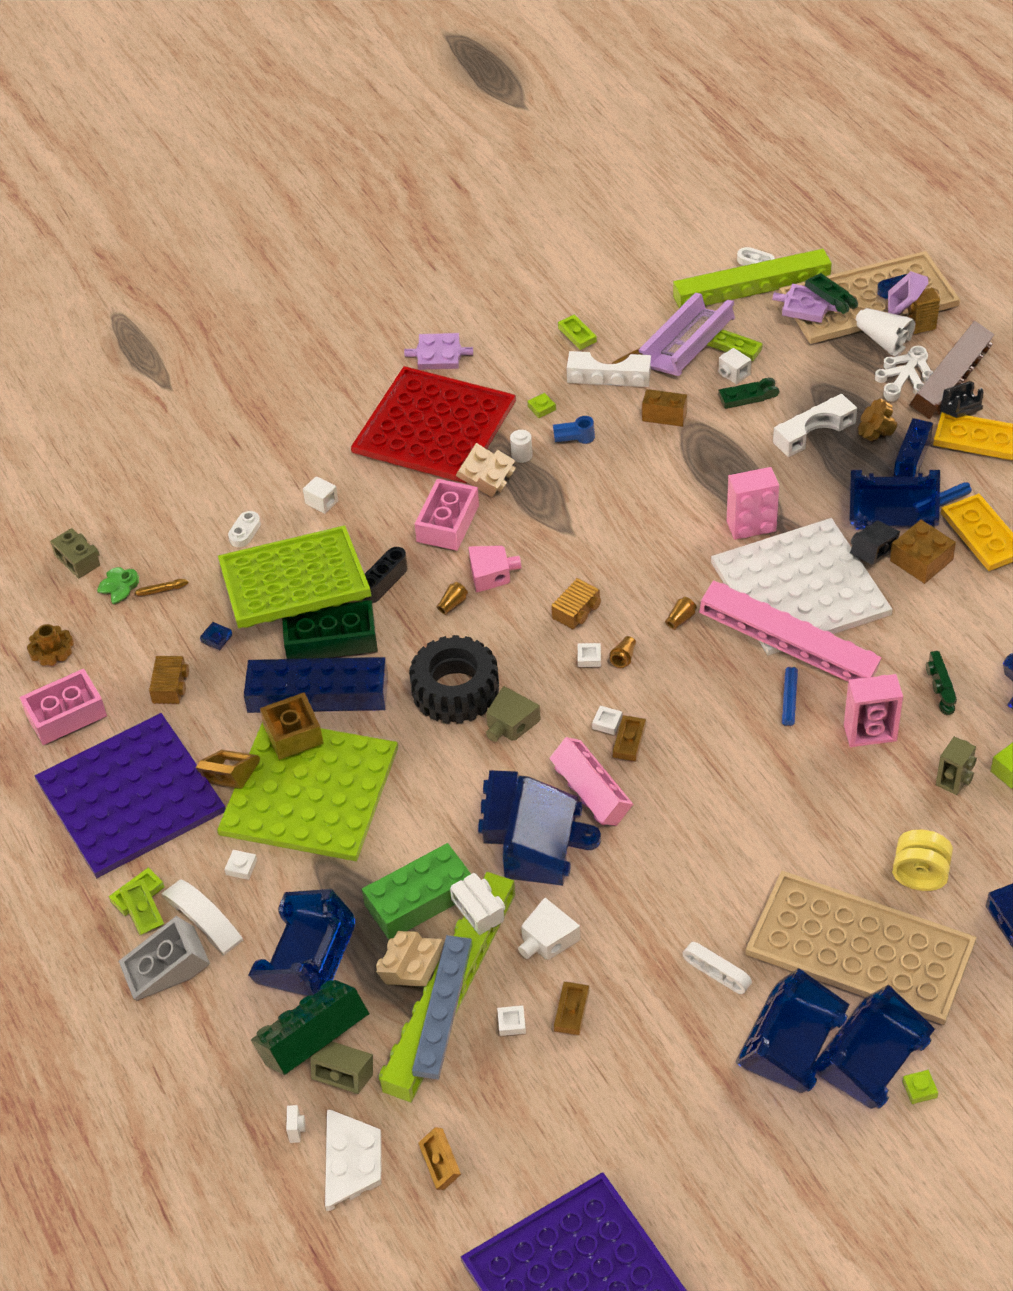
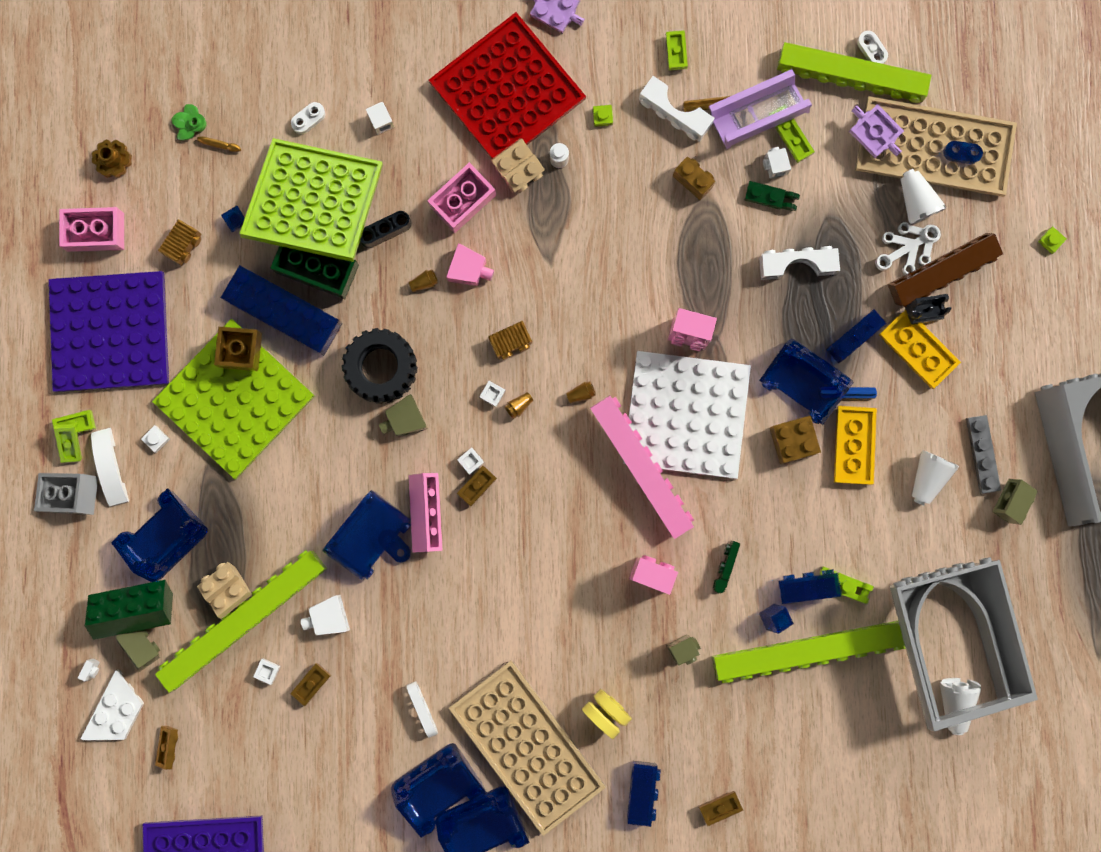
camera: 25 degrees right, 35 degrees up
olive brick [50,528,100,579] -> none
pearl gold tile [196,750,260,789] -> none
bright green brick [362,843,471,940] -> none
sand blue plate [412,935,472,1080] -> none
white brick [450,873,505,935] -> none
clear blue brick [478,770,519,845] -> none
blue piece [553,416,595,444] -> none
blue axle [782,667,798,726] -> none
dark green hinge [805,273,858,314] -> none
black brick [850,520,900,565] -> none
pearl gold plant [858,398,897,441] -> none
lavender tile [888,271,928,315] -> none
pearl gold brick [906,287,940,334] -> none

